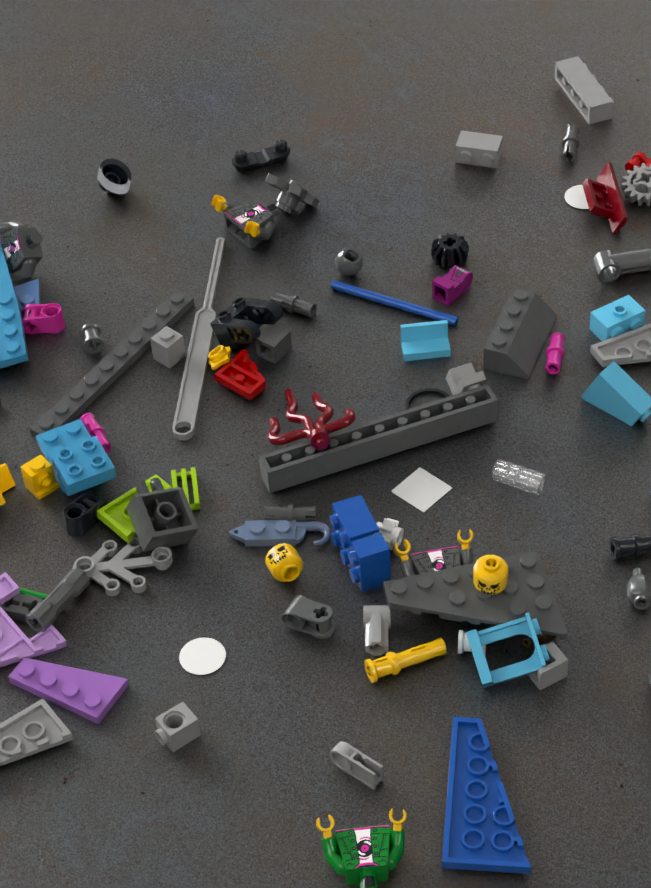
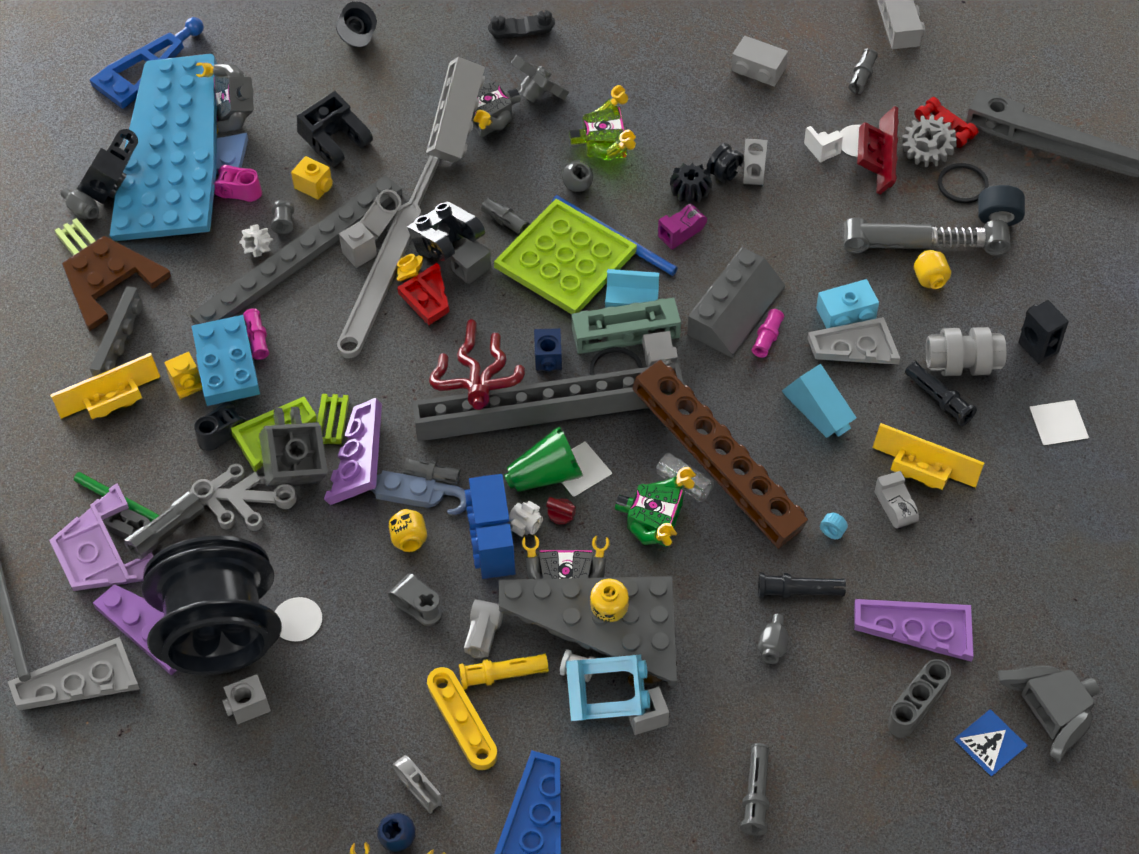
camera: 10 degrees right, 10 degrees up
none -> black wheel [142,536,282,675]
none -> white gear [239,224,273,257]
none -> yellow brick [291,156,333,200]
none -> black brick [297,91,373,167]
none -> medium lavender wing [324,398,382,505]
none -> light grey piece [360,189,401,240]
none -> dark blue piece [377,813,416,852]
none -> light grey brick [426,57,485,163]
none -> yellow plate [427,667,498,770]
none -> lime plate [494,199,637,314]
none -> green cone [504,427,583,492]
none -> dark blue brick [534,328,562,371]
none -> dark red plate [546,497,576,524]
none -> torso [569,85,636,161]
none -> sand green brick [571,298,681,354]
none -> torso [615,467,696,547]
none -> reddish brown brick [632,359,808,549]
none -> black wheel [706,143,744,183]
none -> light grey leg [743,139,768,185]
none -> white panel [804,126,843,162]

